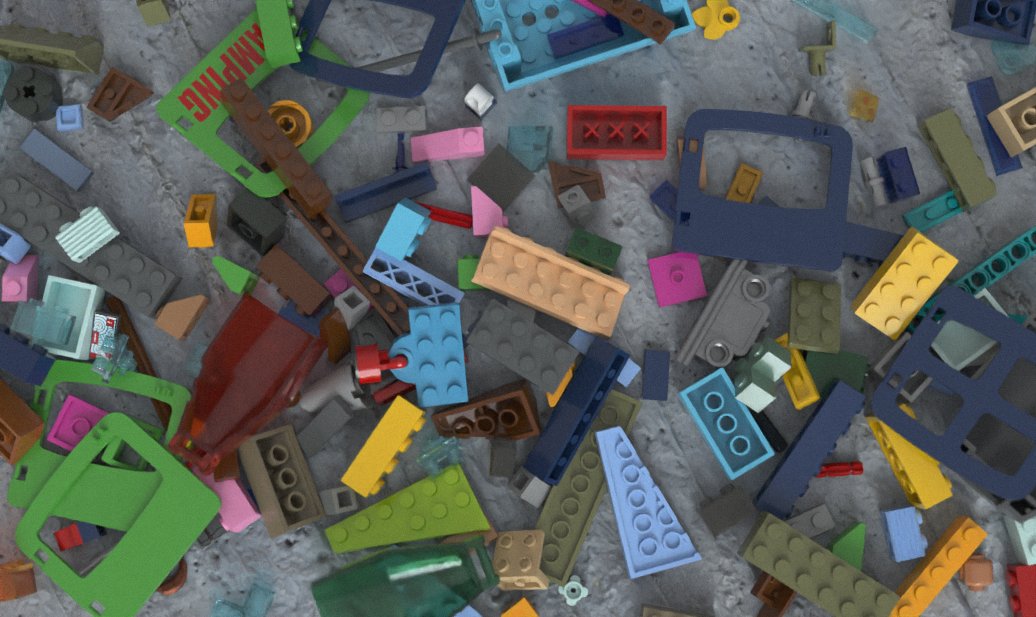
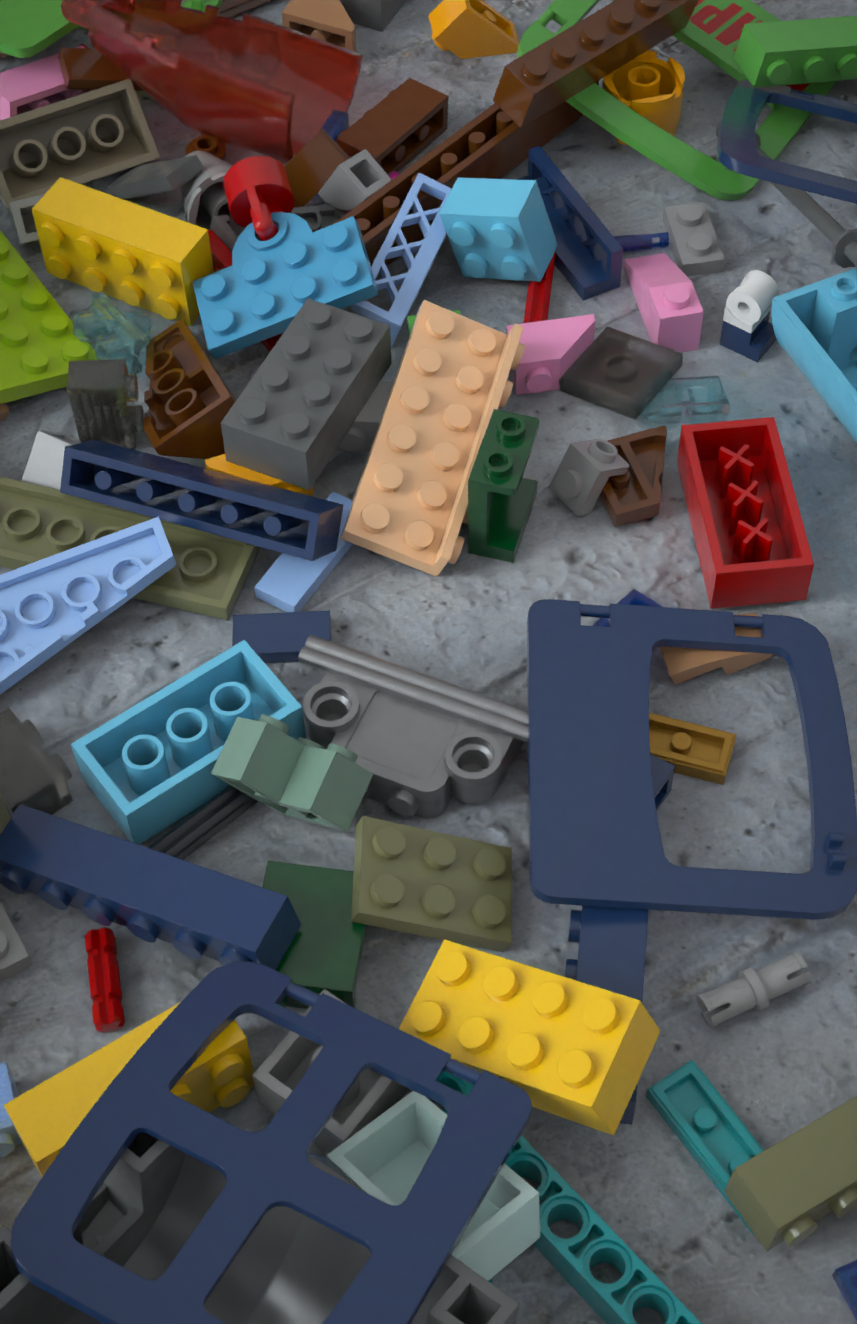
camera: 85 degrees right, 30 degrees down
bright green tile [212,256,260,299] -> none
pearl dark grey brick [227,188,287,257] -> none
dark pink plate [647,252,707,308] -> none
yellow tile [774,332,821,410] -> none
clear blue brick [876,147,920,204] -> none

